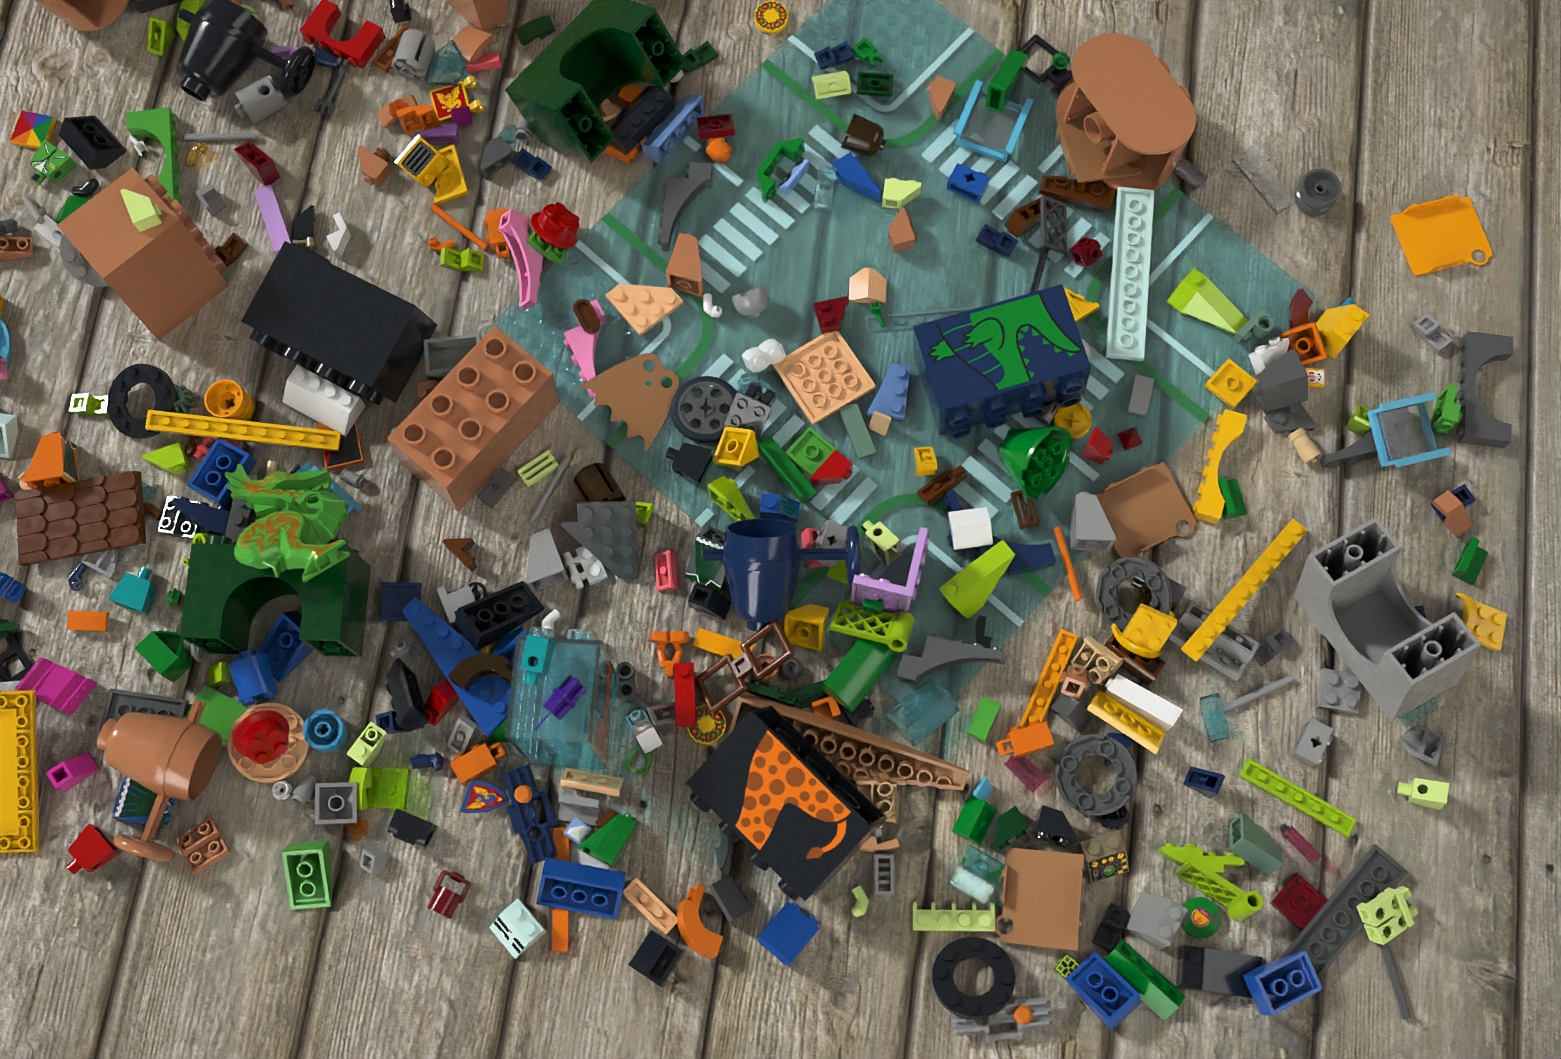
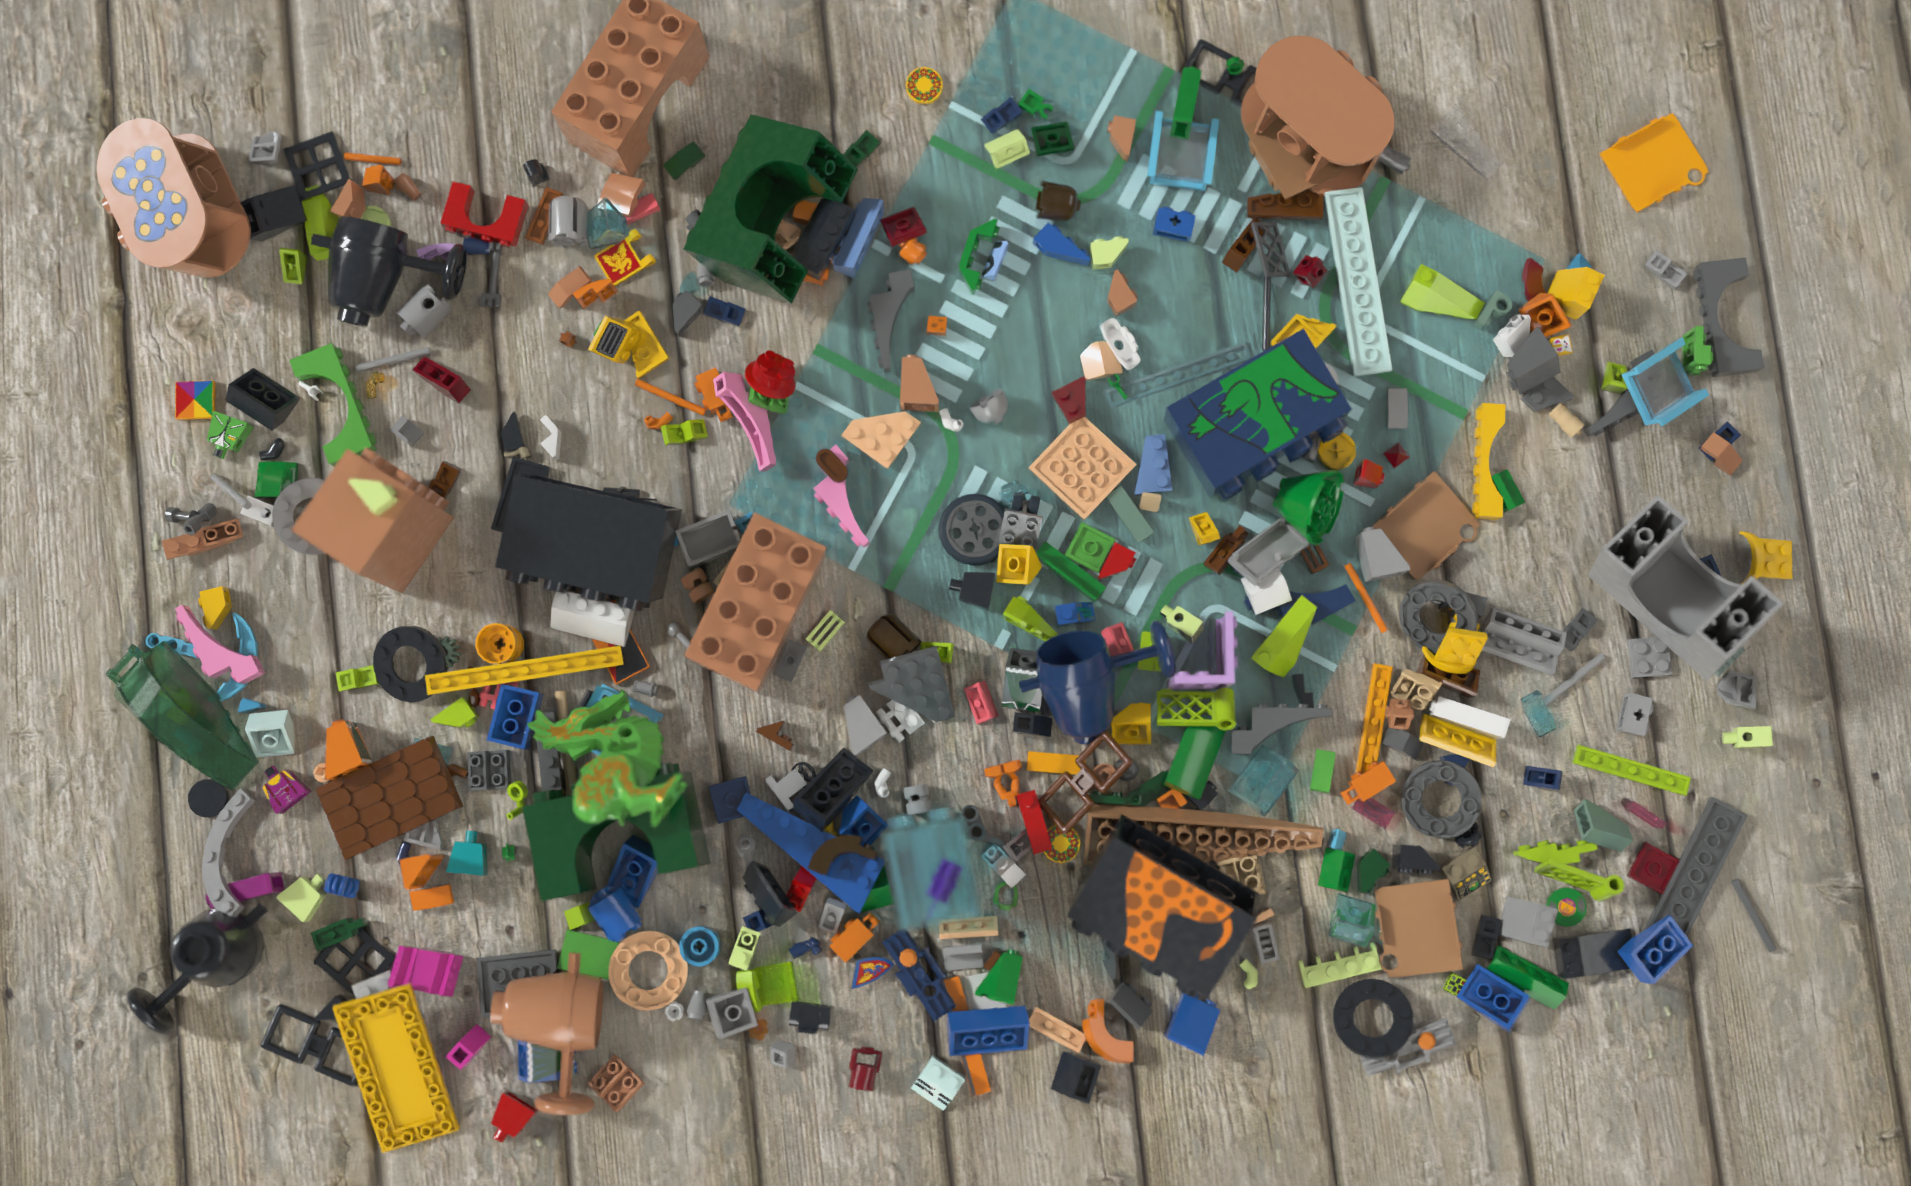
camera: 15 degrees left, 10 degrees up
green piece [135,631,207,683] -> none
dark blue slope [172,497,230,536] -> none
red piece [233,710,290,764] -> none
lavender tile [254,185,292,254] -> none
bright green slope [282,840,332,910] -> none
nougat slope [358,145,392,188] -> none
clear orange plant [389,99,408,118] -> none
medium lavender slope [420,124,460,145] -> none
magenta slope [450,106,472,127] -> none
teal torso [521,634,556,686] -> none
light grey bar [528,456,572,524] -> none
tile [563,817,591,846] -> none
medium nougat piece [580,353,679,451] -> none
white brick [742,339,786,372] -> none
light grey brick [811,519,847,568] -> none
clear light blue slope [813,166,837,211] -> none
green tile [863,598,883,614] -> none
dark blue slope [975,224,1018,256] -> none
yellow plate [1181,518,1308,662] -> none
yellow tile [1204,358,1257,410] -> none
dark grey wheel [1294,169,1341,216] -> none
yellowish green hips [1356,886,1418,945] -> none
green panel [1451,537,1488,585] -> none
none -> orange slope [400,854,445,890]
none -> orange slope [927,316,947,336]
none -> white piece [1100,318,1140,370]
none -> light grey container [1228,517,1310,586]

